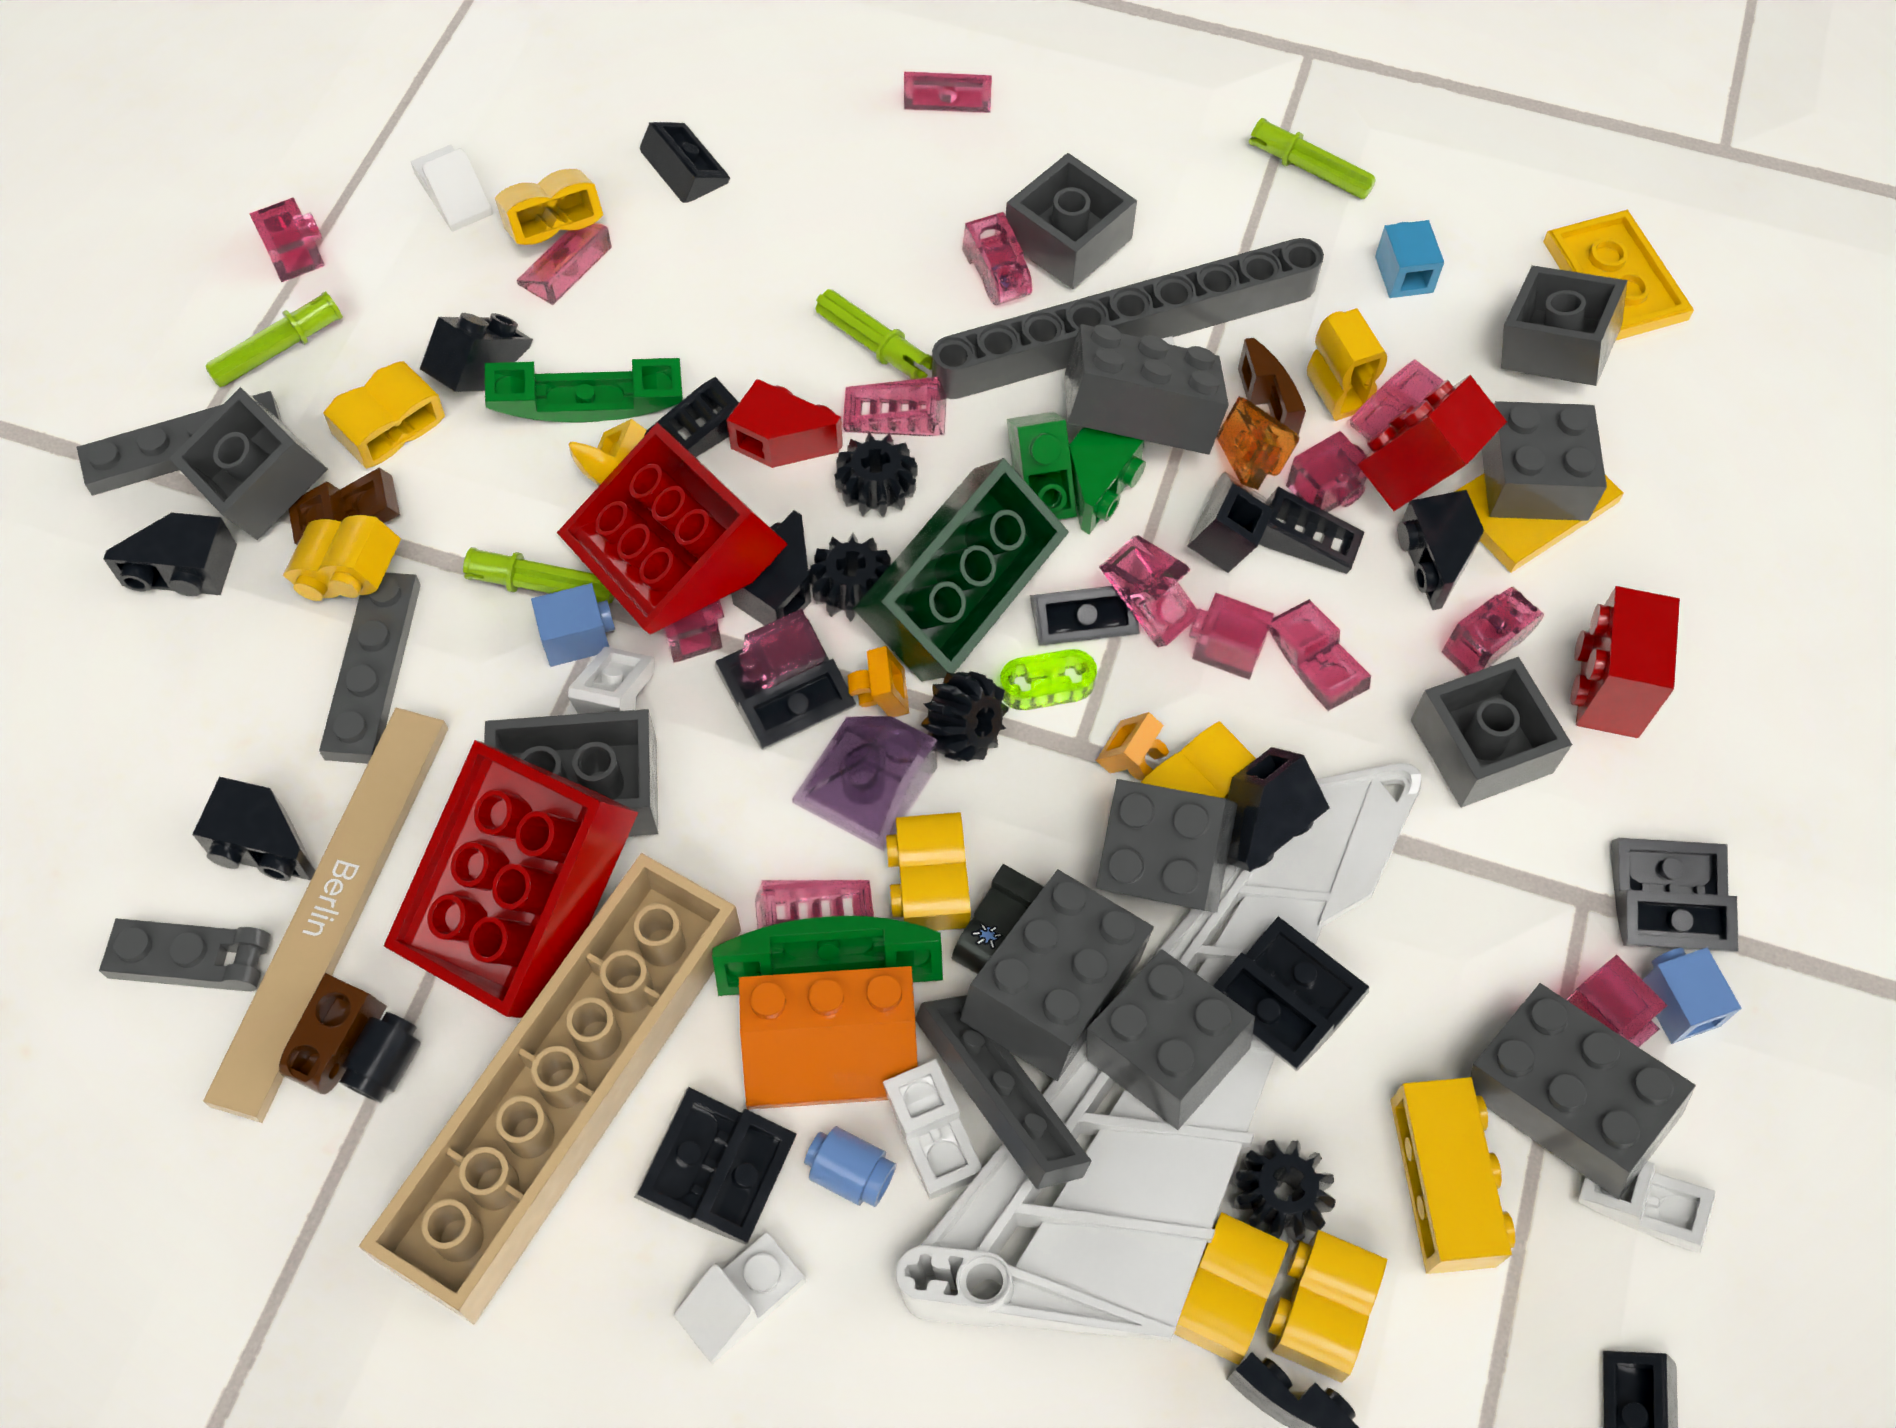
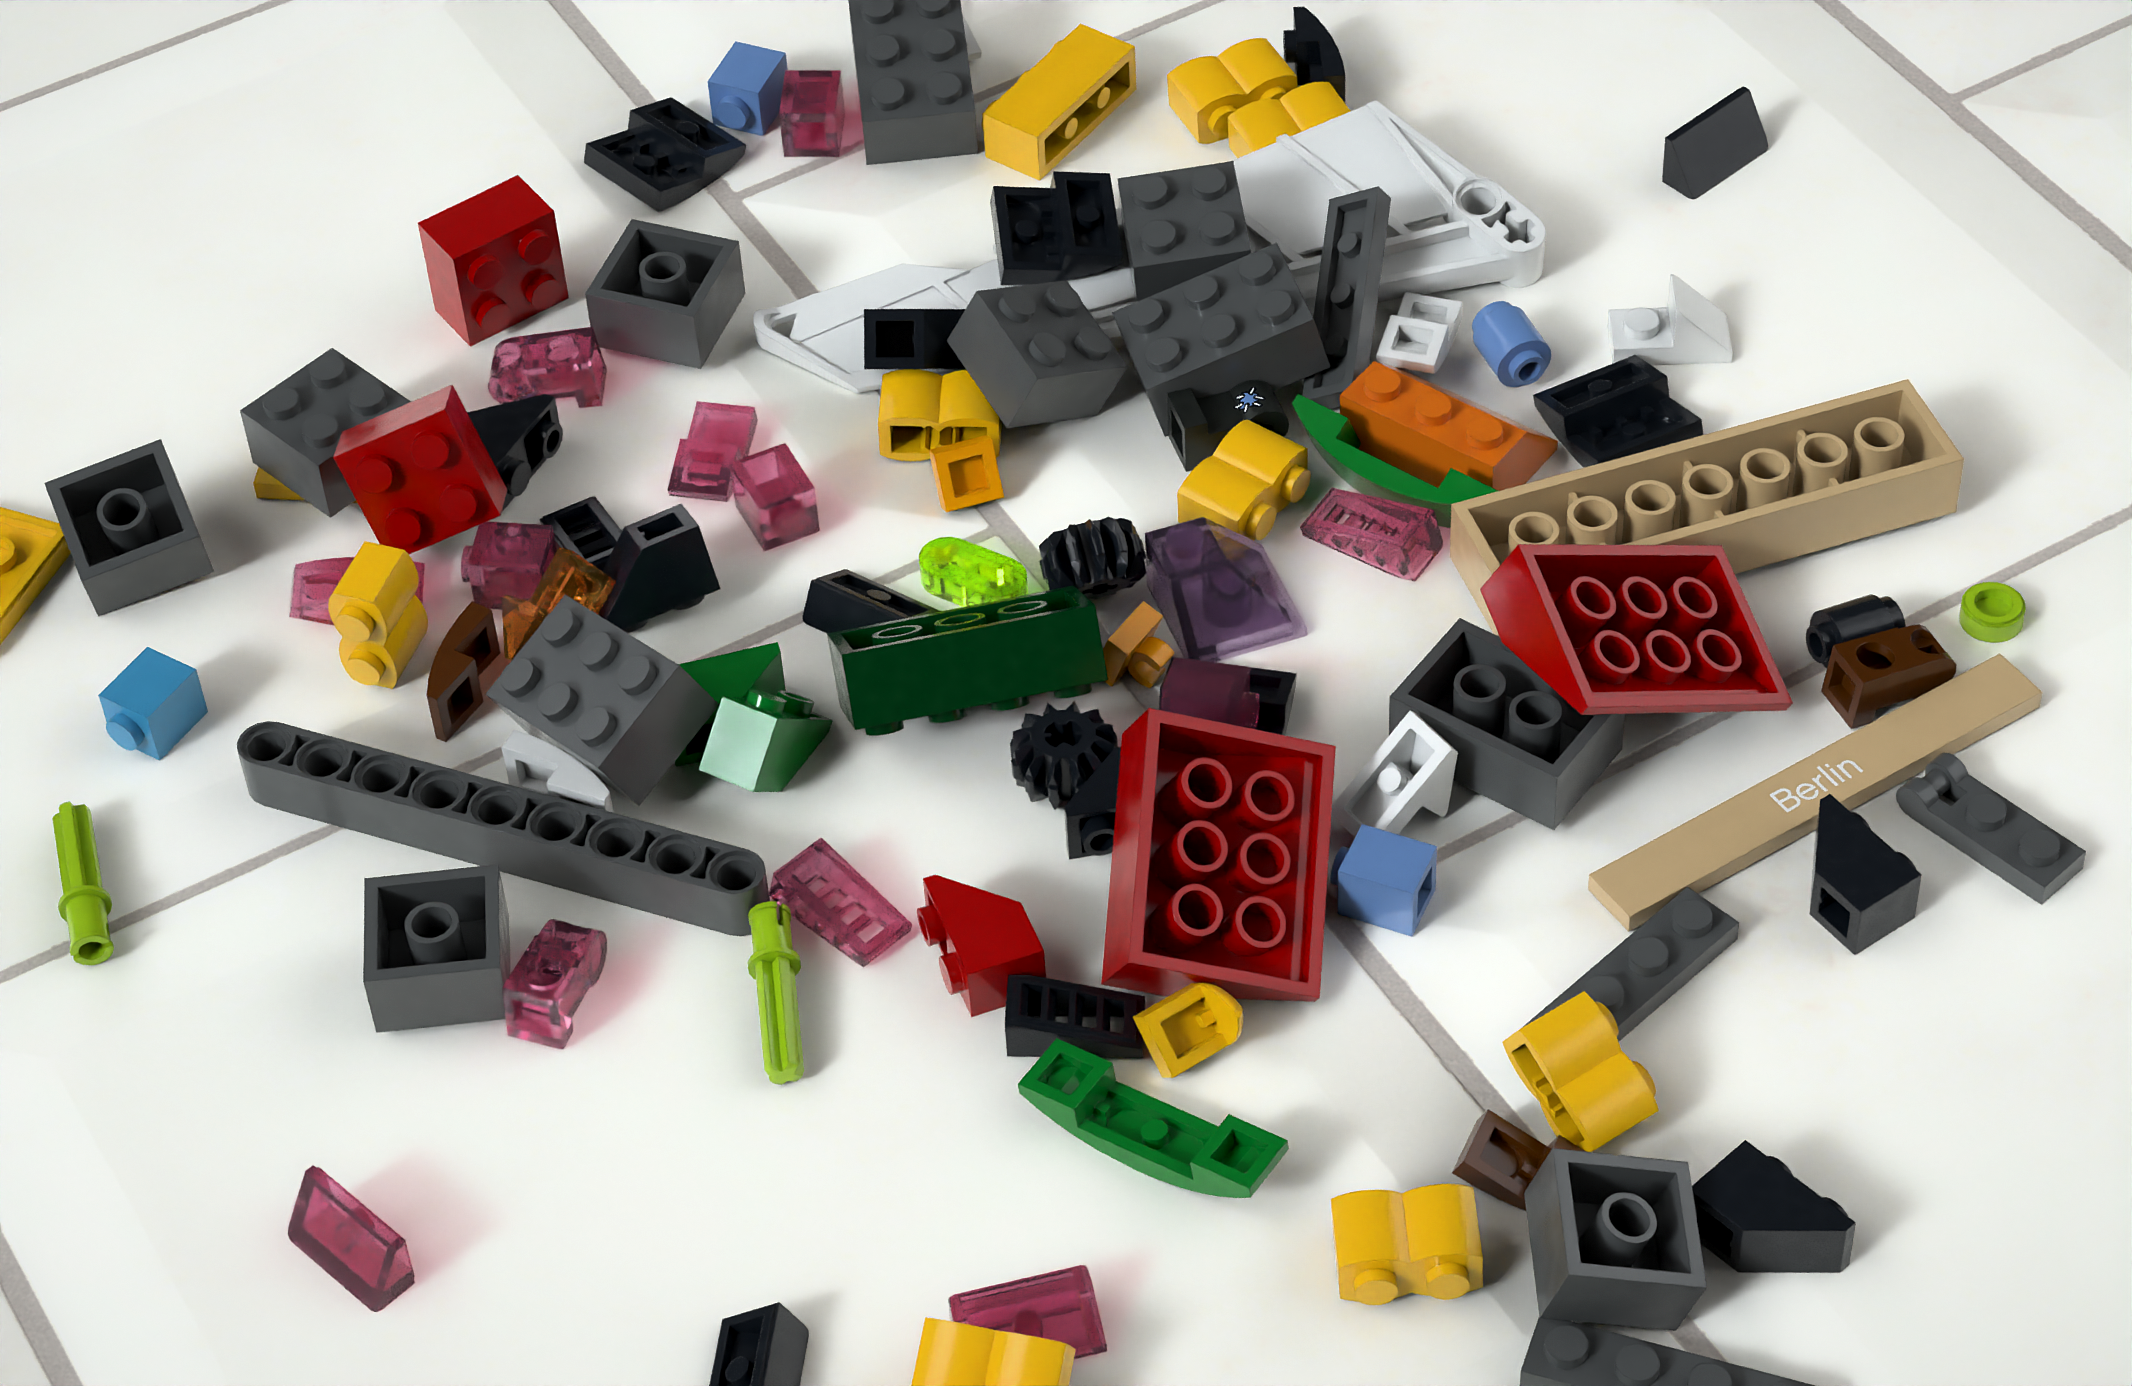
camera: 135 degrees left, 15 degrees down
black slope [419,313,533,392] -> none
lime axle [463,547,614,604] -> none
black gear [834,432,918,518] -> none
clear pink slope [1099,535,1201,647] -> none
black gear [1233,1139,1336,1244] -> none
none -> lime tile [1959,582,2026,643]

